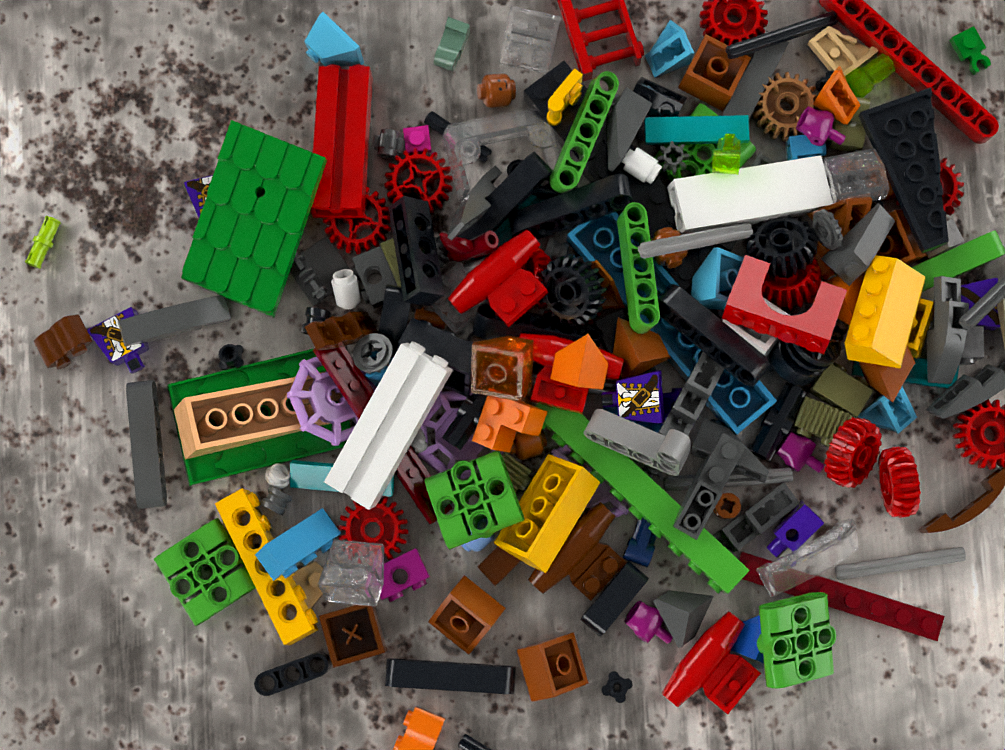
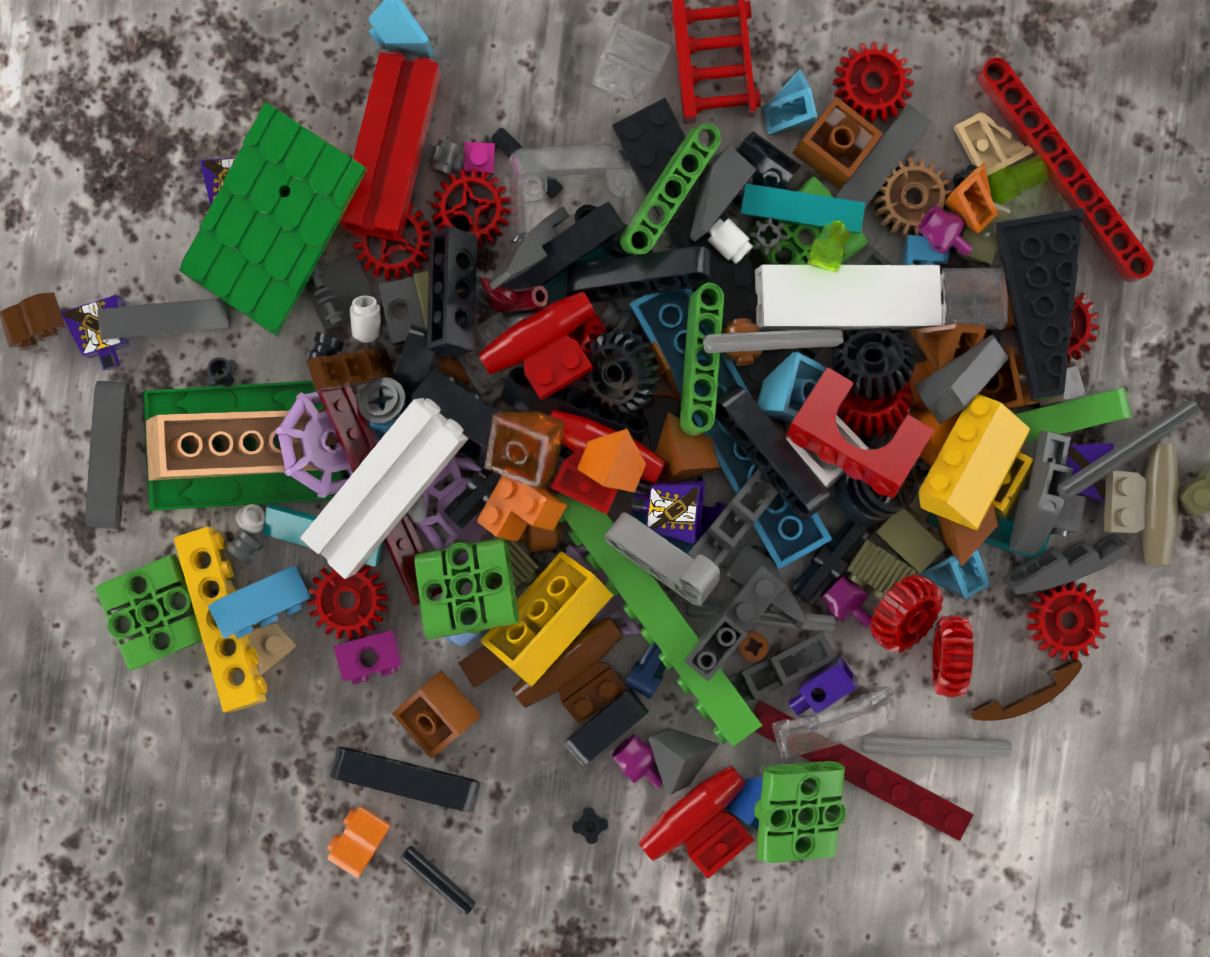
camera: 10 degrees right, 5 degrees up
lime pin [25,216,61,269] -> none
black beam [254,651,332,696] -> none
clear slope [318,539,384,607] -> none
reddish brown brick [319,600,387,668] -> none
sand green leg [433,17,470,72] -> none
dark orange head [477,73,516,108] -> none
dark orange slope [517,632,589,702] -> none
yellow plate [547,68,583,126] -> none
black axle [725,11,838,59] -> none
dark grey gear [813,209,843,250] -> none
green plate [949,26,991,75] -> none

